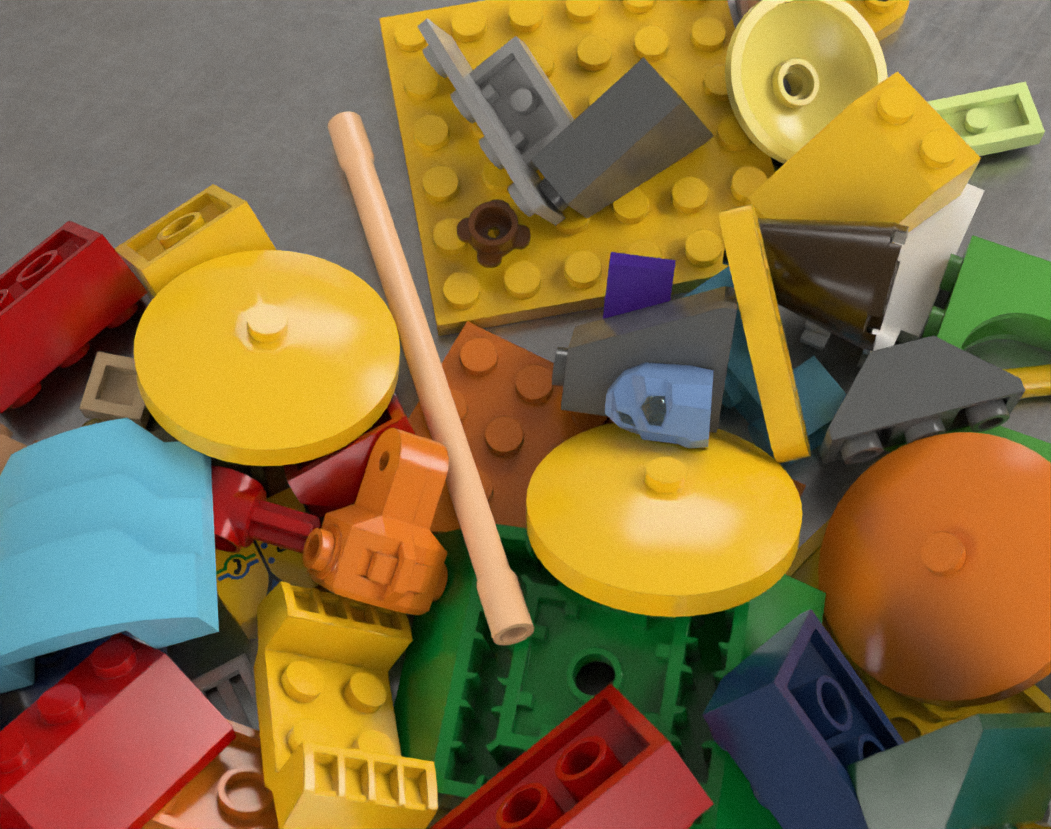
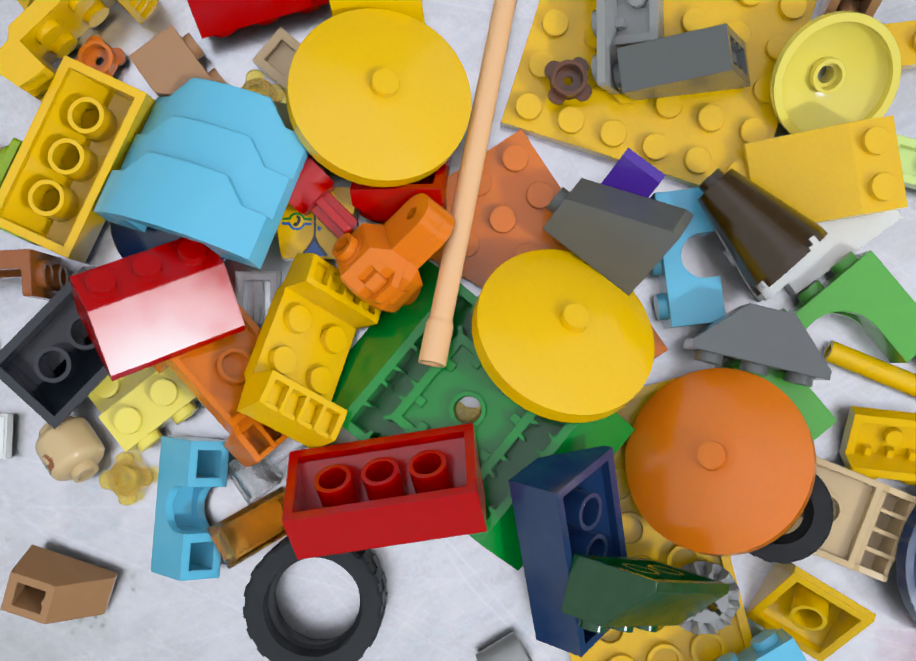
camera: 30 degrees right, 20 degrees up
medium blue rock [605,362,714,448] -> none
yellow beam [719,204,811,464] -> none

